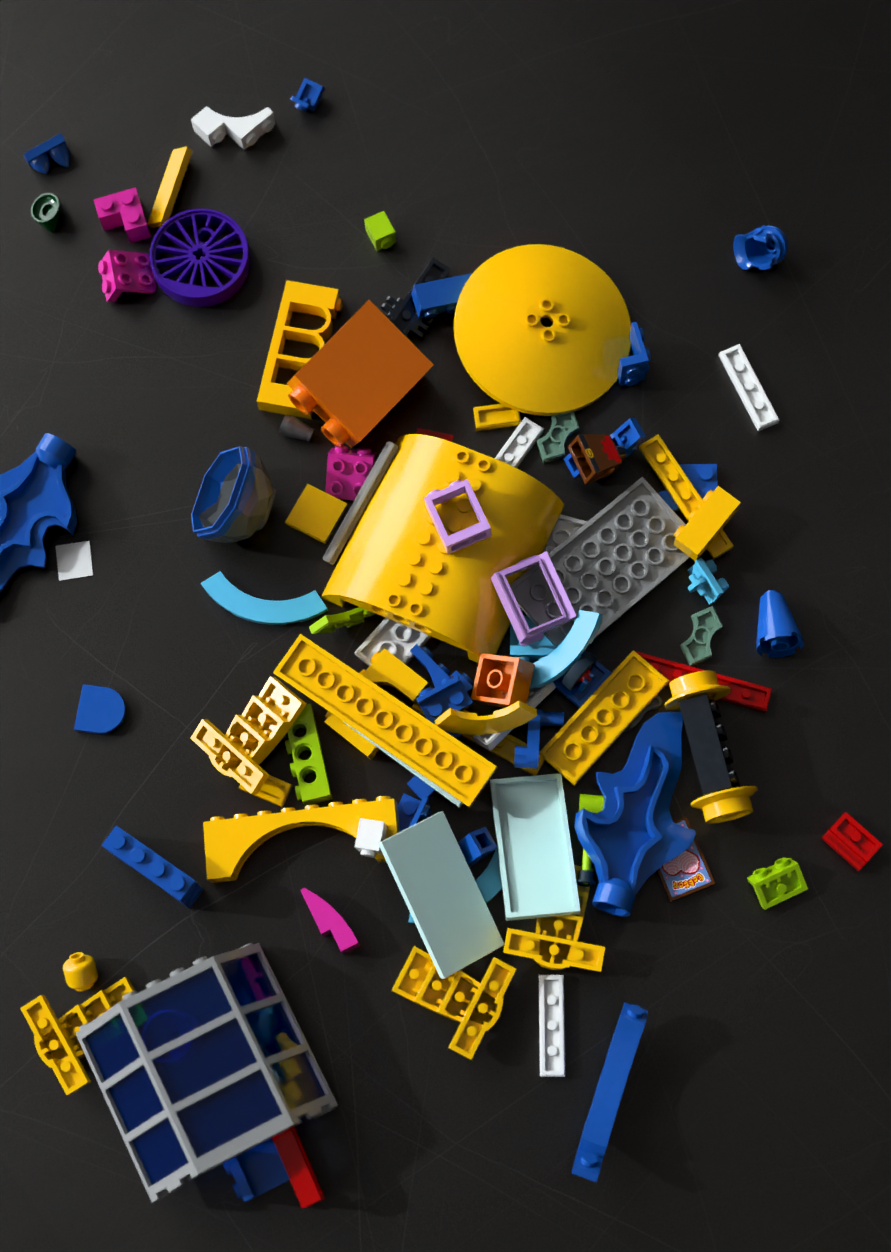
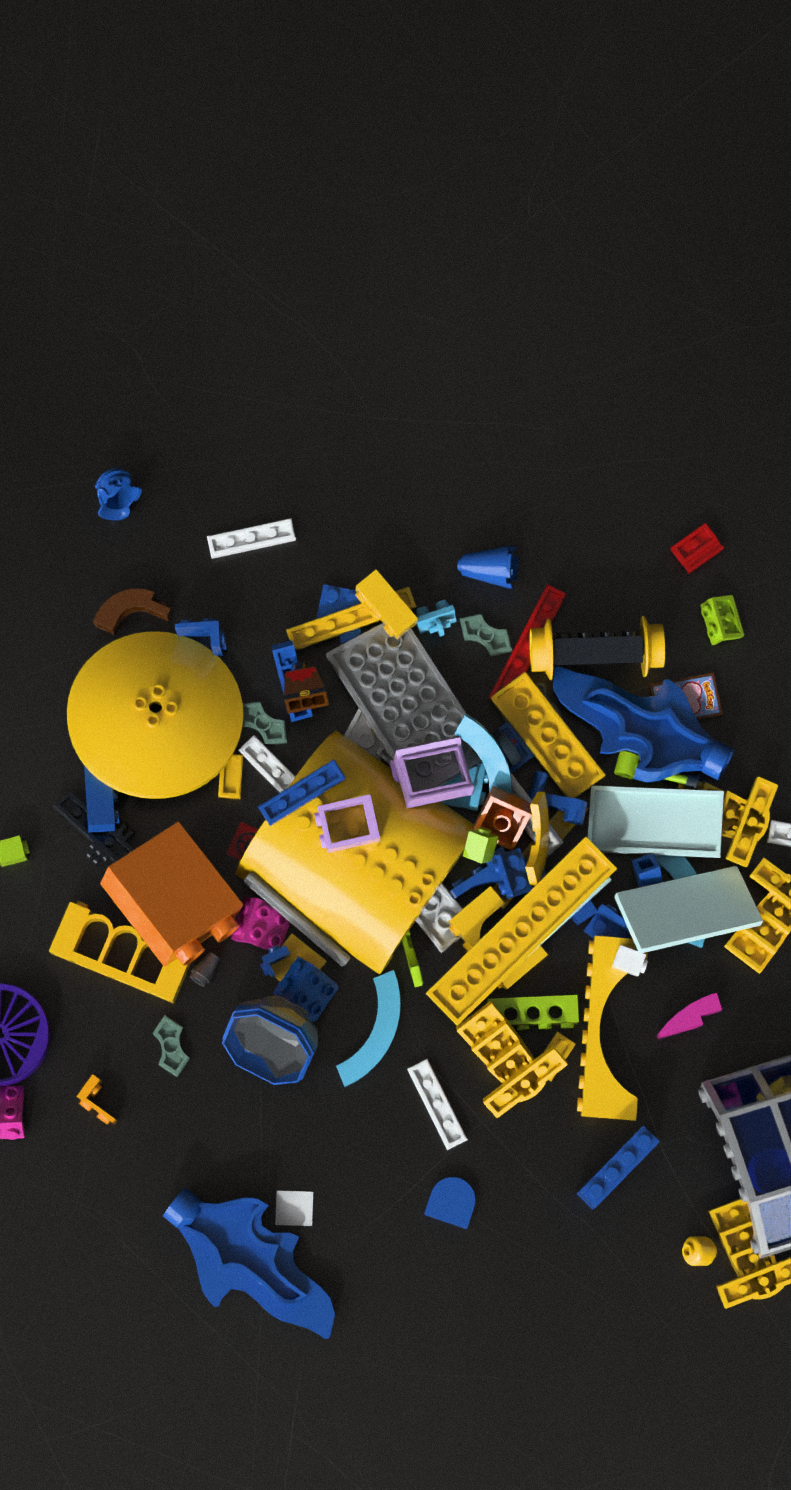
camera: 85 degrees left, 5 degrees up
none -> light orange bracket [76,1074,117,1125]
none -> reddish brown arch [93,589,172,635]
none -> sand green tile [152,1015,190,1077]
none -> blue tile [258,760,346,827]
none -> blue bracket [260,944,290,979]
none -> blue bracket [273,957,339,1021]
none -> white tile [407,1059,468,1150]
none -> lime brick [463,827,498,863]

